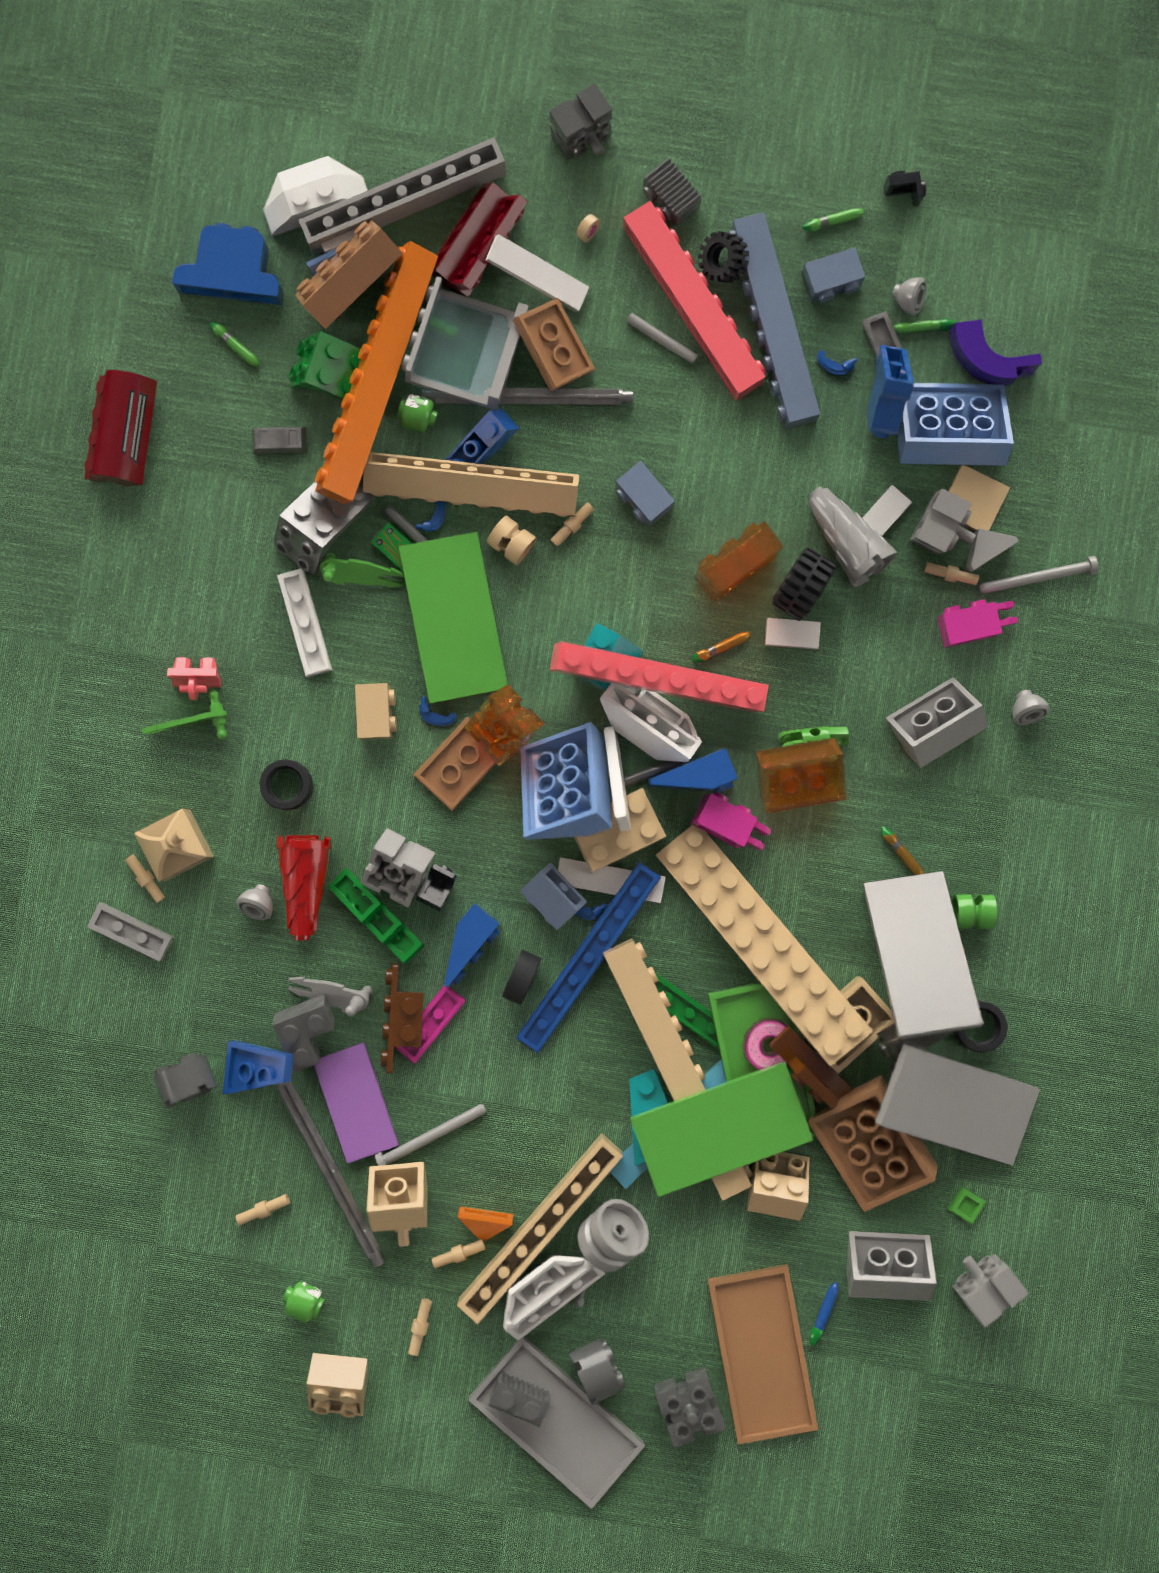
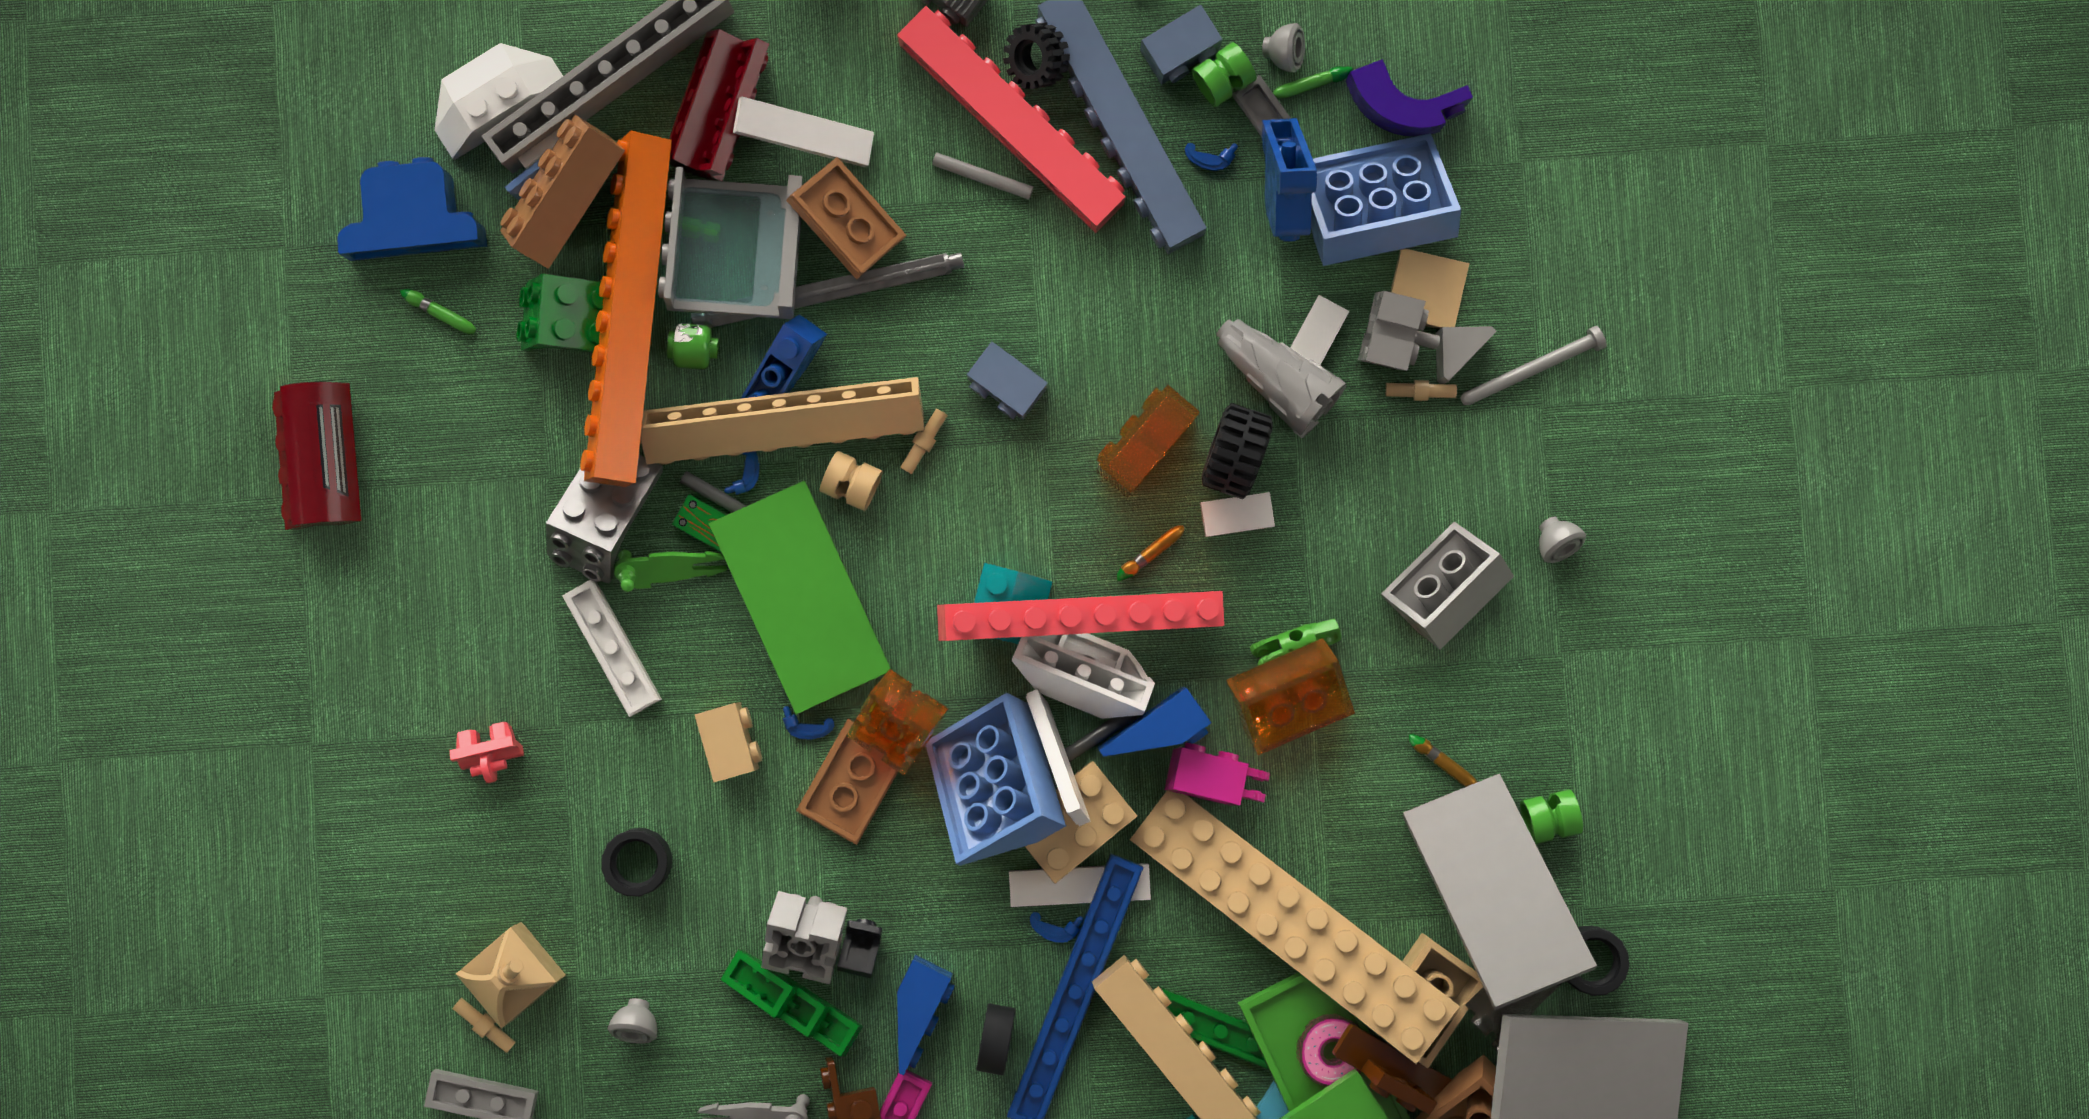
camera: 15 degrees left, 0 degrees up
bright green piece [142,690,227,740] -> none
flat silver tile [253,426,306,454] -> none
red cone [277,835,331,941] -> none
sand blue brick [520,862,587,930] -> none
tan tile [576,214,601,243] -> none
dark pink hinge [937,599,1018,648] -> none
none -> bright green wheel [1191,42,1257,107]

